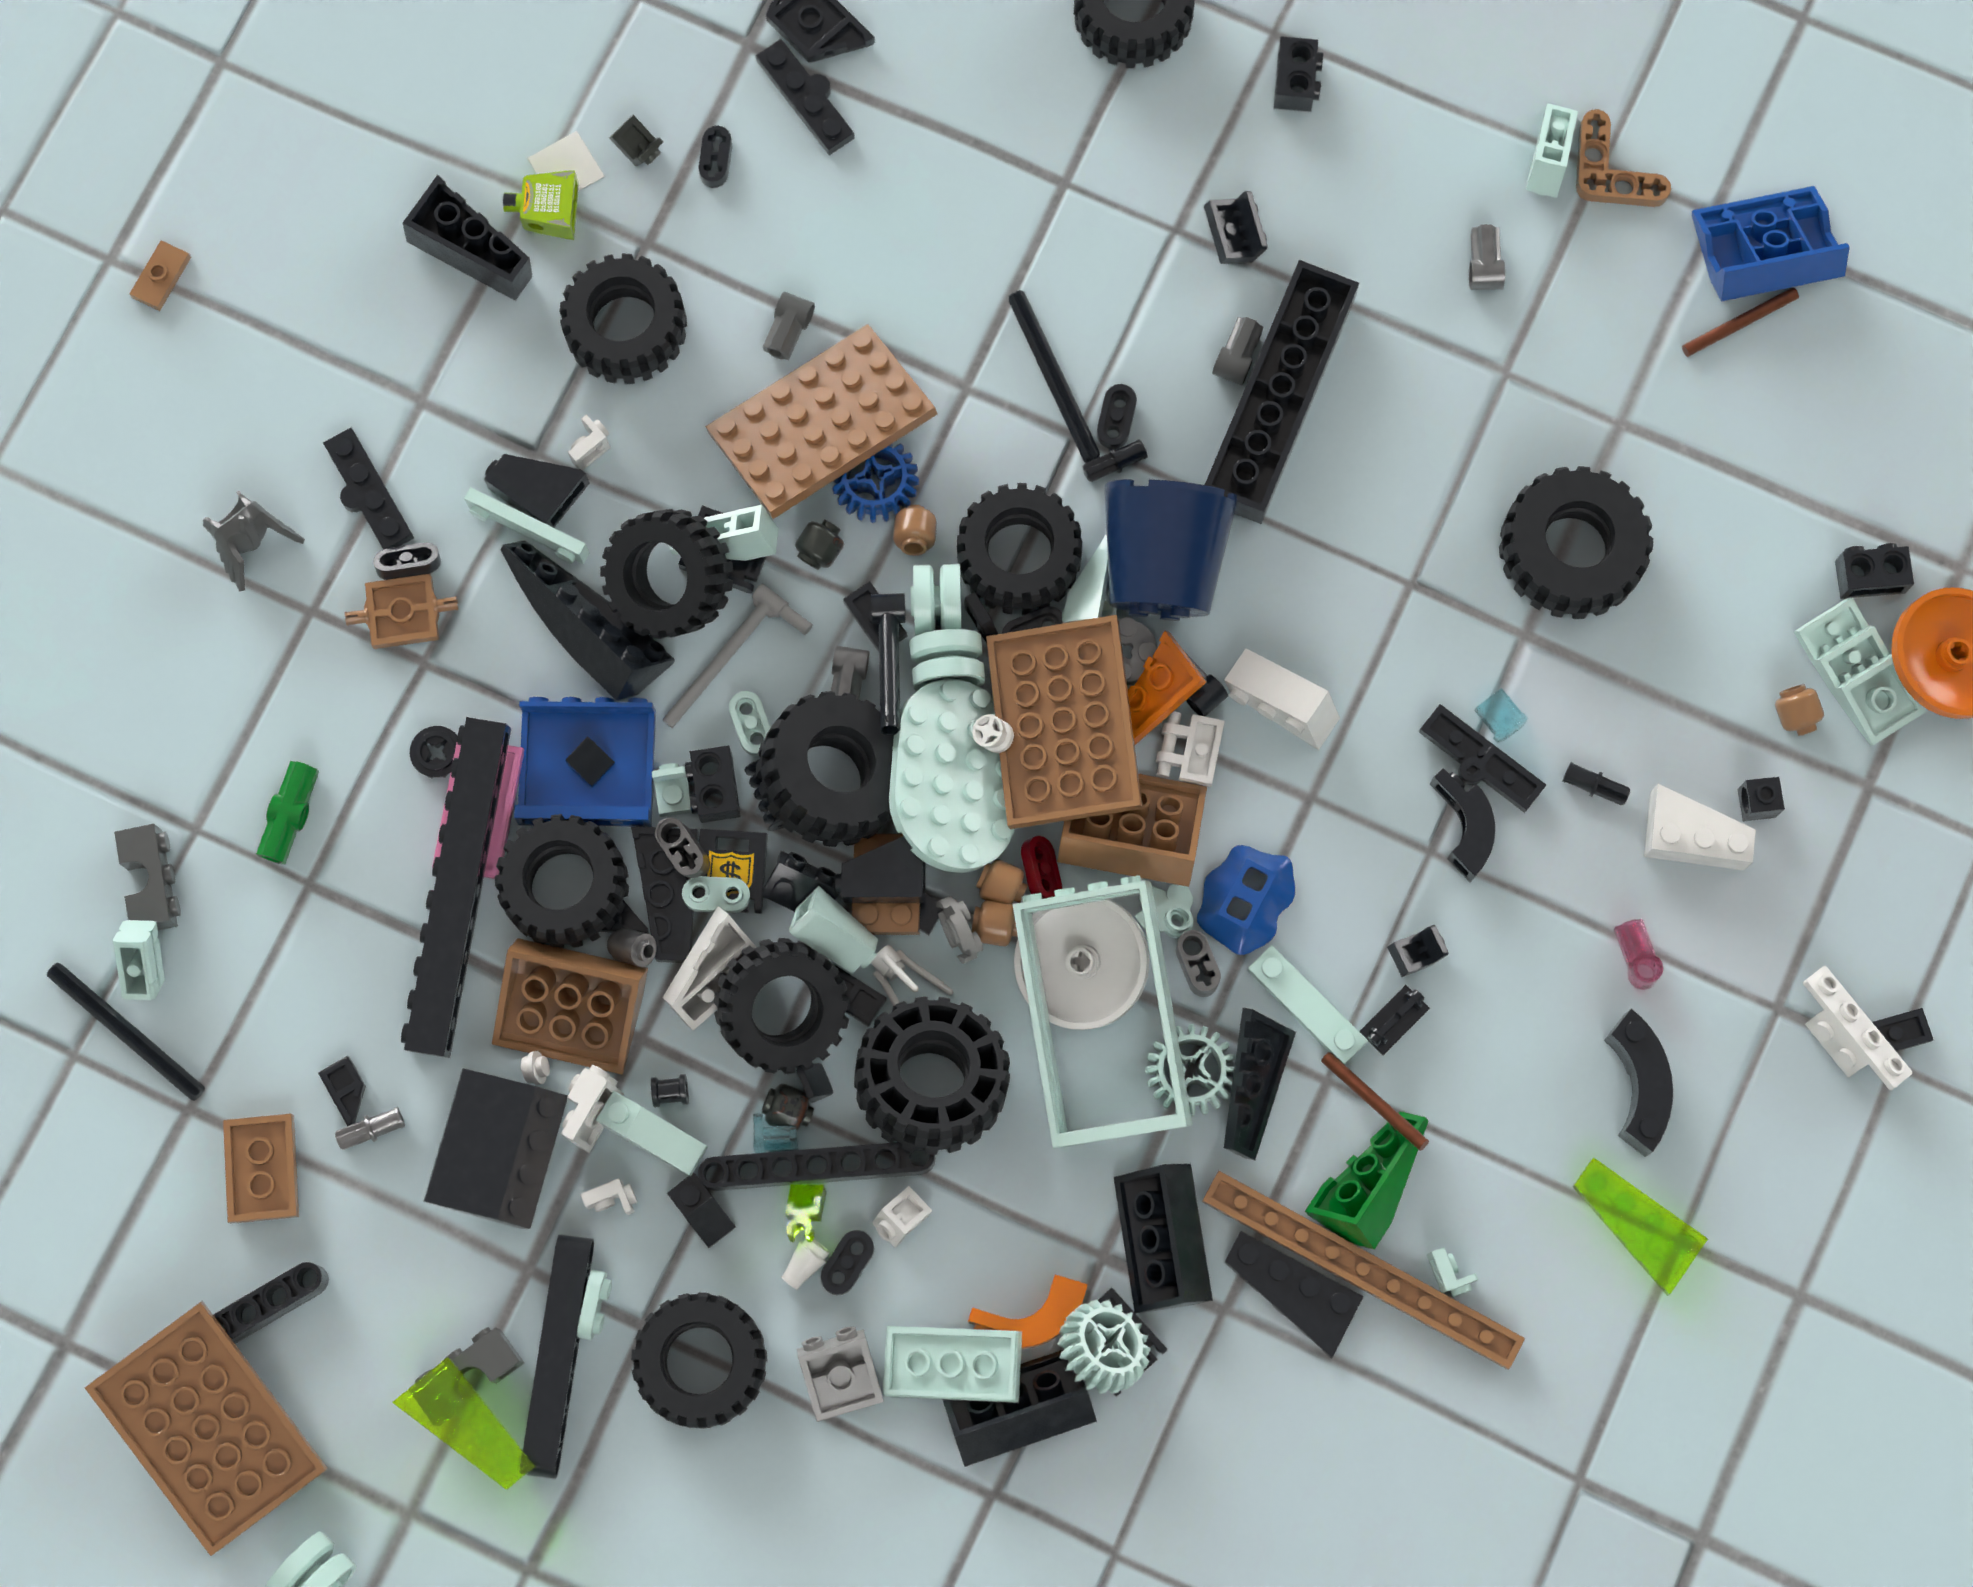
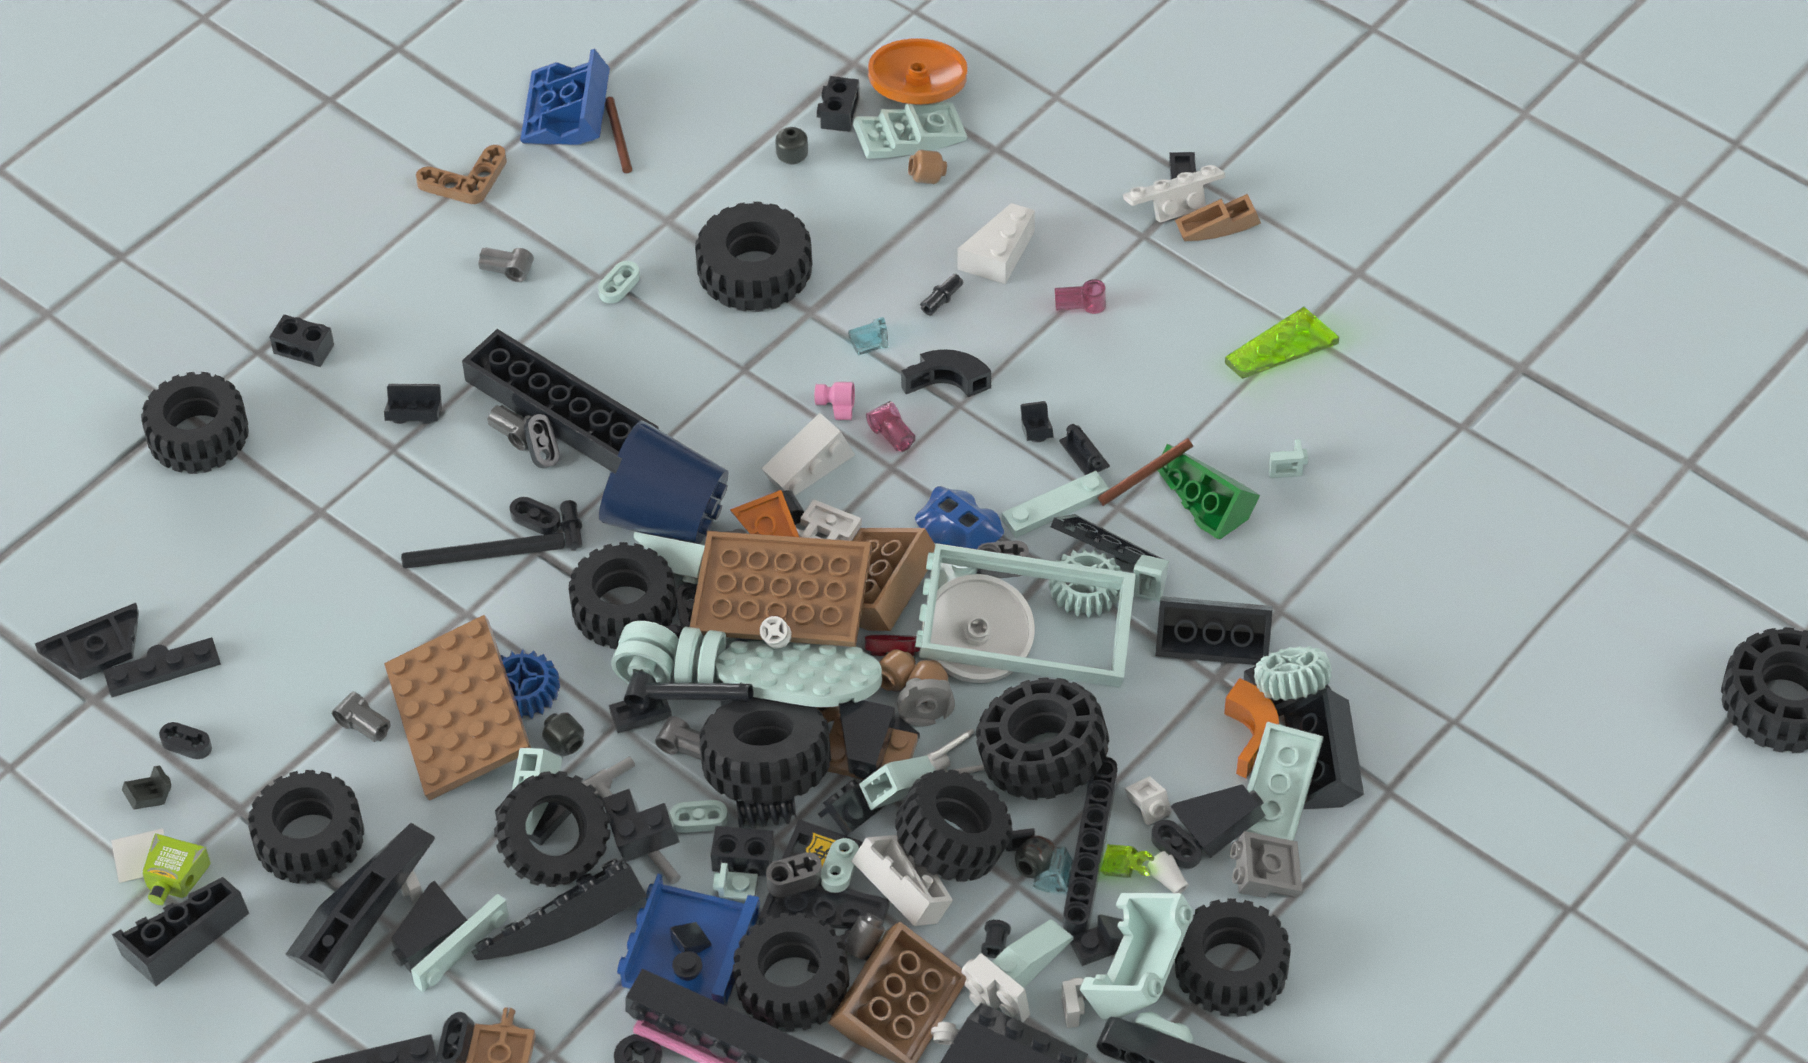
camera: 75 degrees left, 25 degrees down
medium nougat head [893,505,937,556] -> none
medium nougat plate [1202,1171,1525,1370] -> none
black wing [1224,1231,1364,1359] -> none
black hinge [1419,704,1546,813] -> none
light aqua slope [1526,103,1578,198] -> none
black brick [1604,1008,1673,1157] -> none
black brick [1737,777,1785,821] -> none
none -> black wedge [285,823,435,984]
none -> plate [524,414,560,469]
none -> light aqua plate [598,261,640,303]
none -> black brick [603,789,680,862]
none -> black plate [672,951,702,981]
none -> pearl dark grey head [775,127,808,165]
none -> bright pink piece [815,382,855,420]
none -> clear pink piece [866,401,915,452]
none -> light aqua windscreen [1080,893,1193,1020]
none -> light aqua slope [1134,555,1169,602]
none -> black slope [1170,784,1266,858]
none -> medium nougat slope [1175,194,1261,241]

